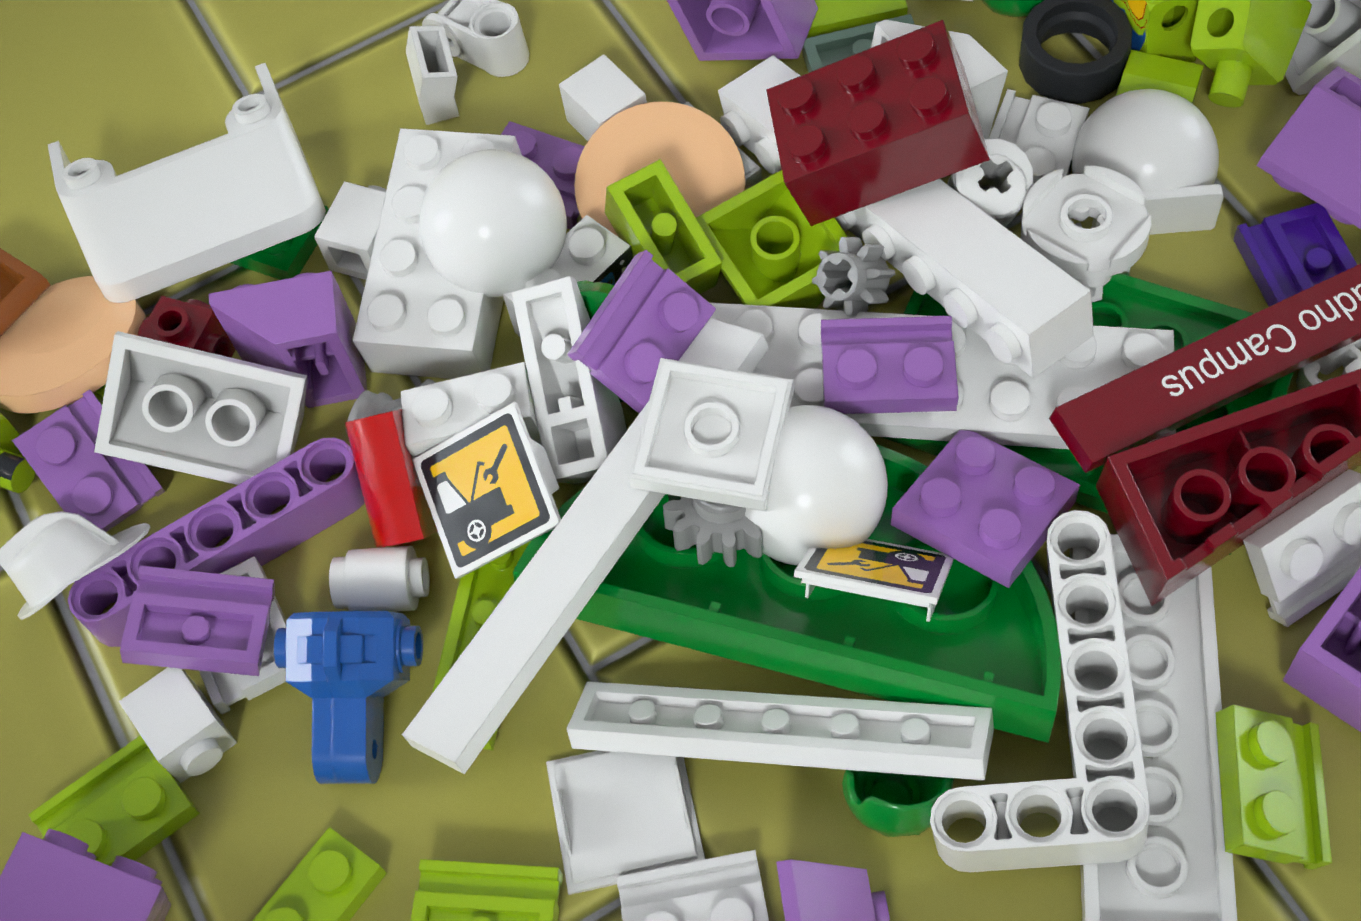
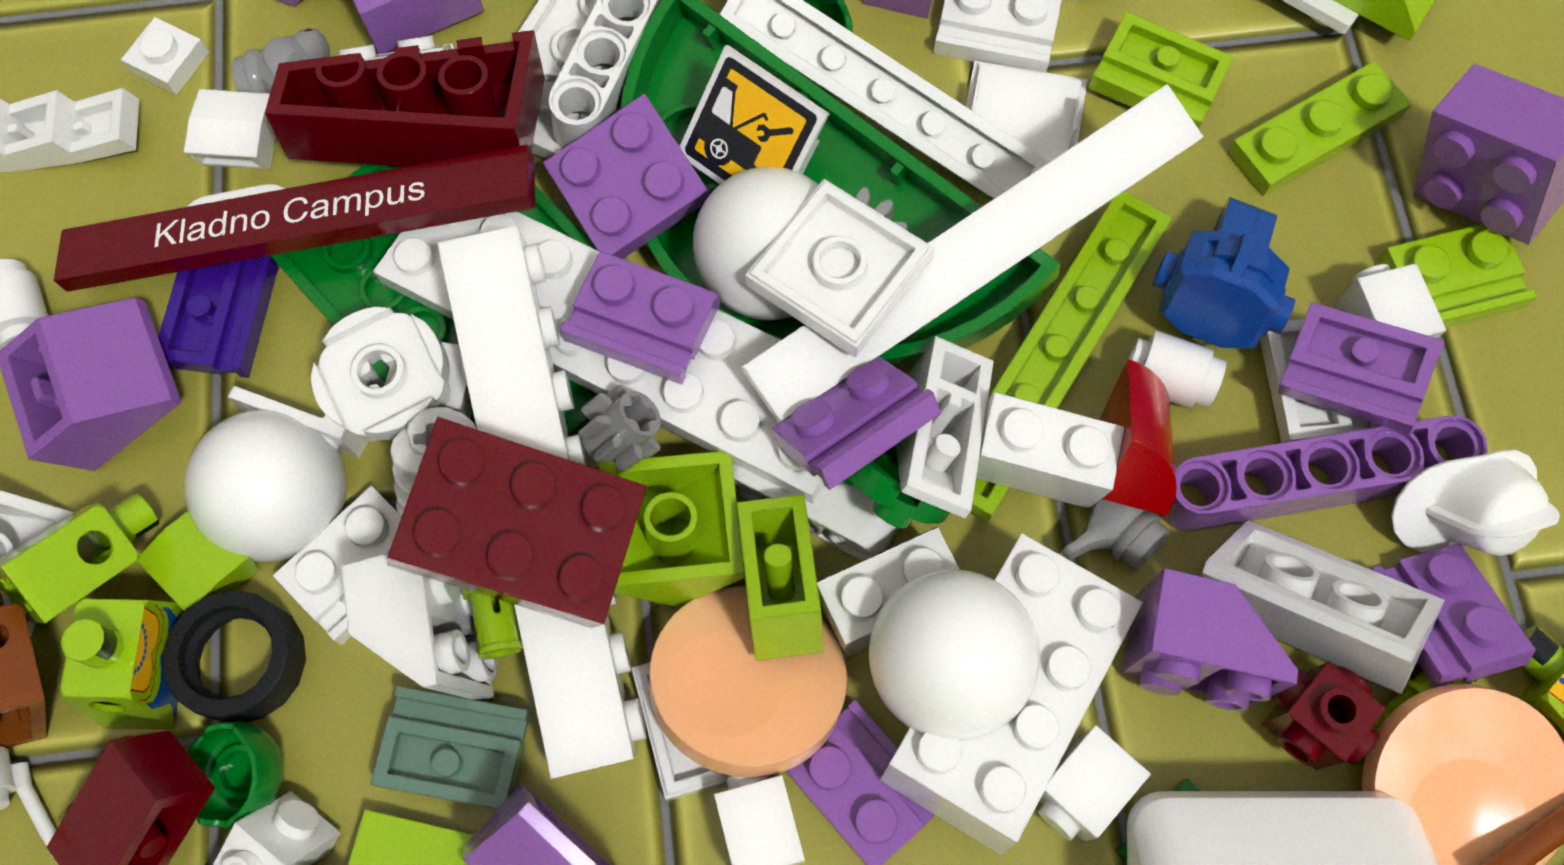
camera: 165 degrees left, 10 degrees up
piece [412,402,561,579] -> none

